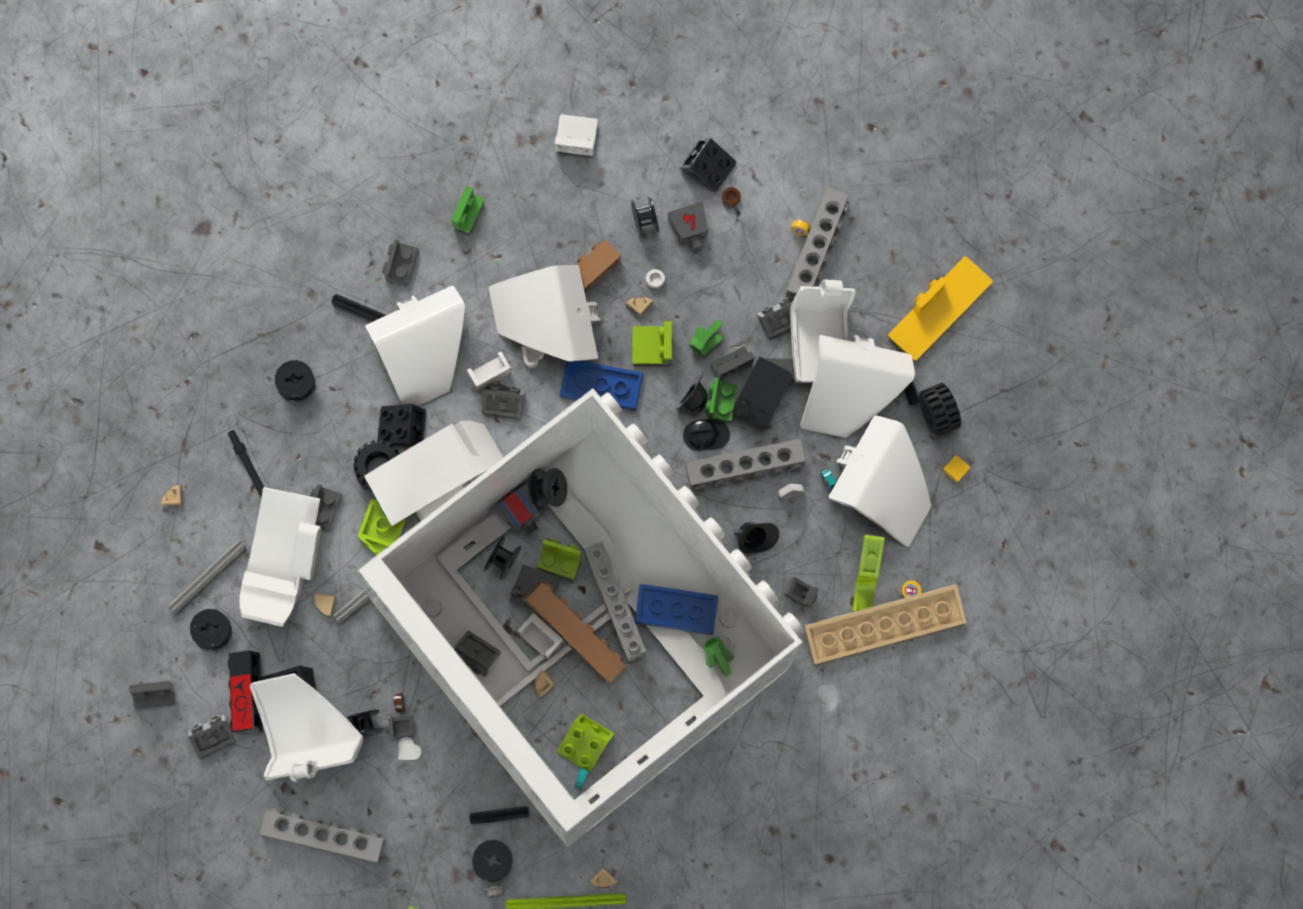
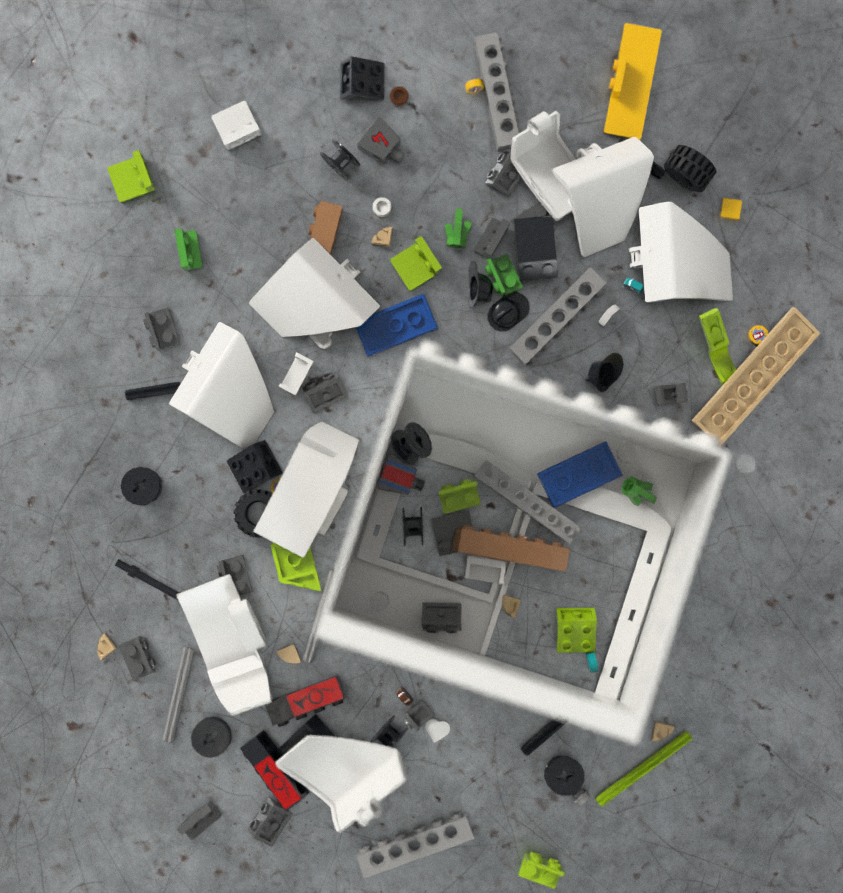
camera: 30 degrees left, 10 degrees up
none -> lime bracket [107,150,156,203]
none -> dark grey bracket [119,636,156,681]
none -> brick [265,675,346,727]

